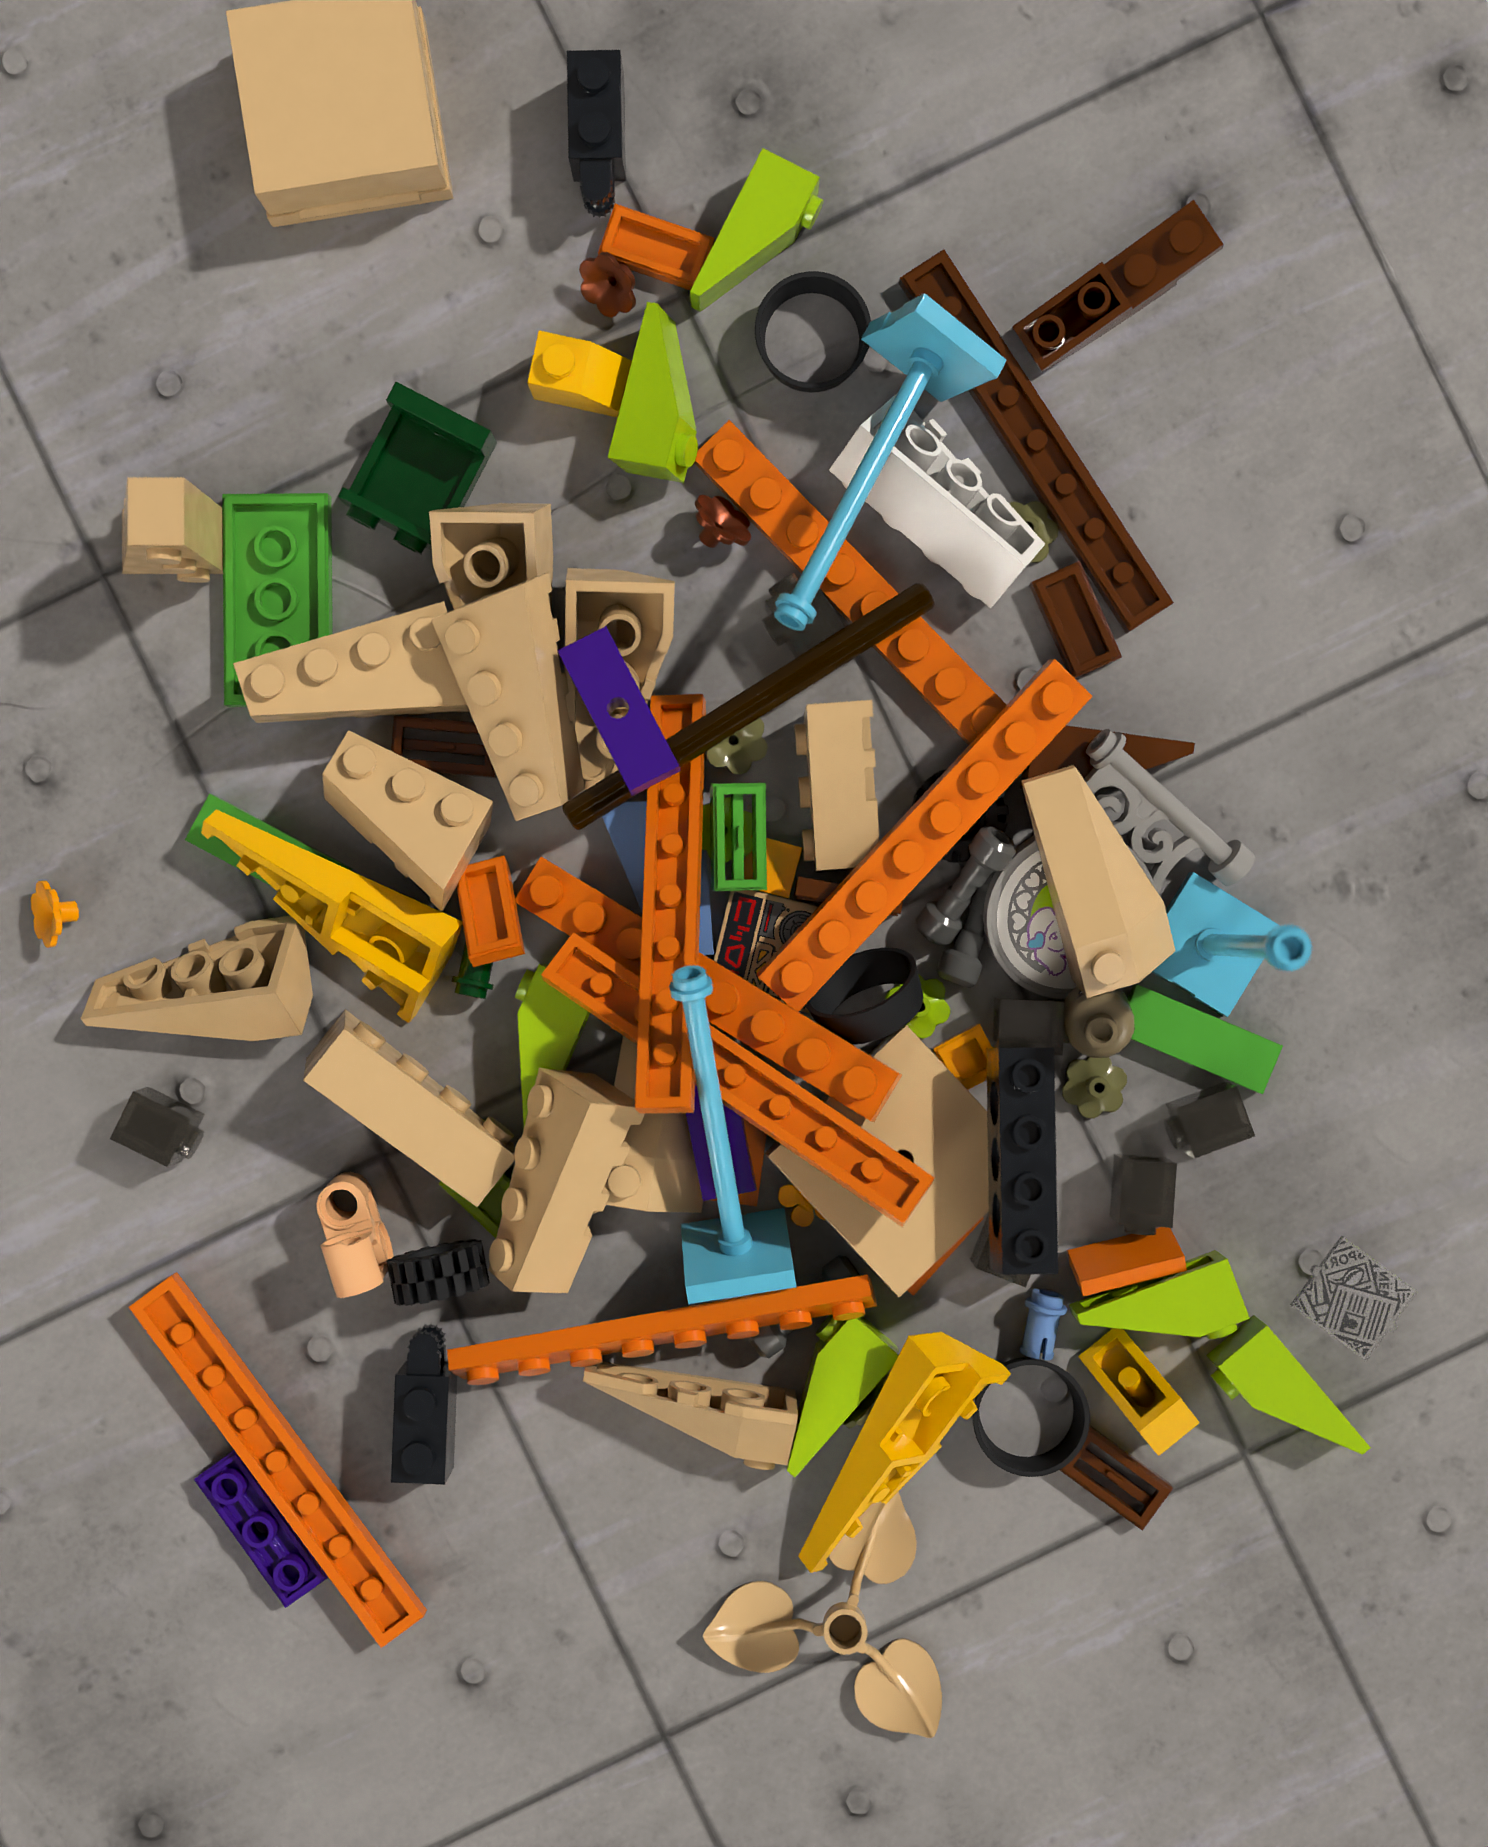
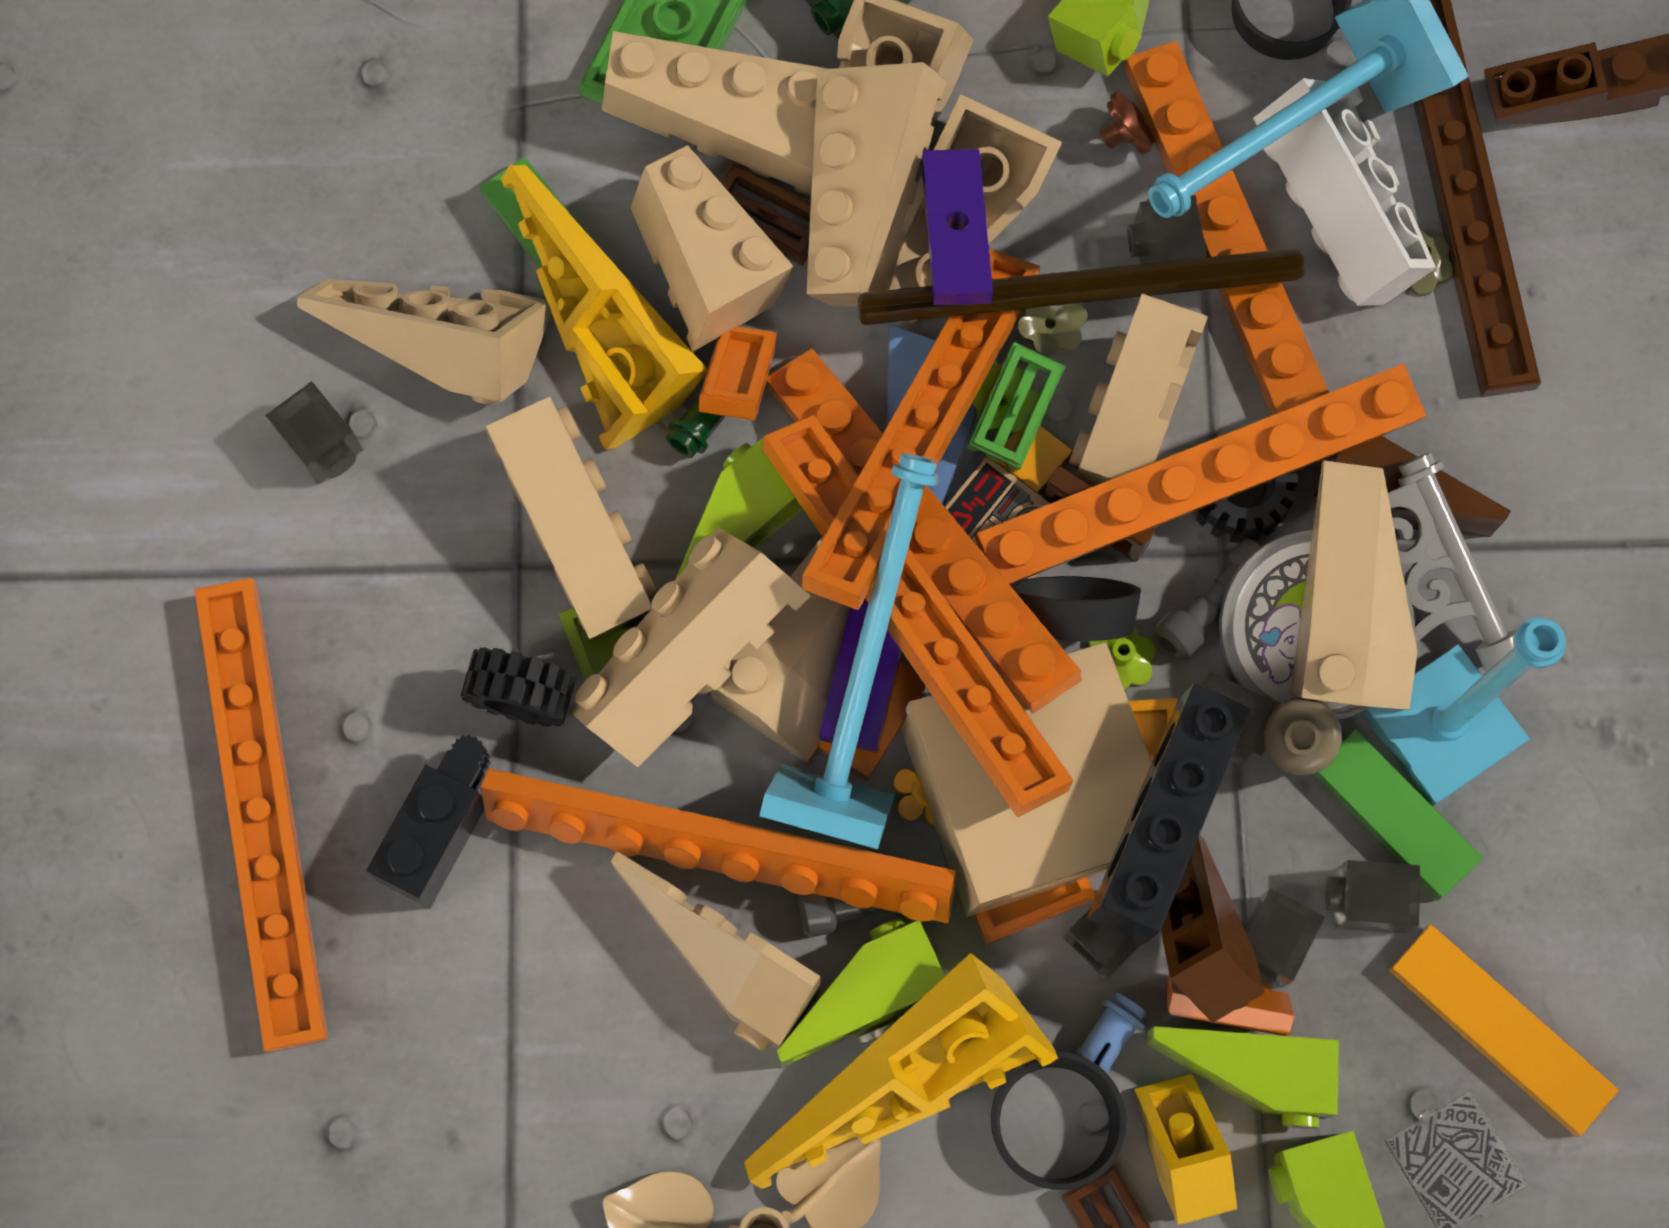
camera: 20 degrees right, 15 degrees down
light orange plant [31,880,79,948] -> none
dark purple tile [194,1449,329,1608] -> none
light nougat piece [316,1172,394,1298] -> none
dark grey piece [916,827,1016,945] -> none
reddish brown tile [1029,561,1122,679] -> none
olive plant [1062,1057,1127,1118] -> none
none -> reddish brown slope [1161,835,1264,1023]
none -> light orange tile [1388,924,1619,1137]

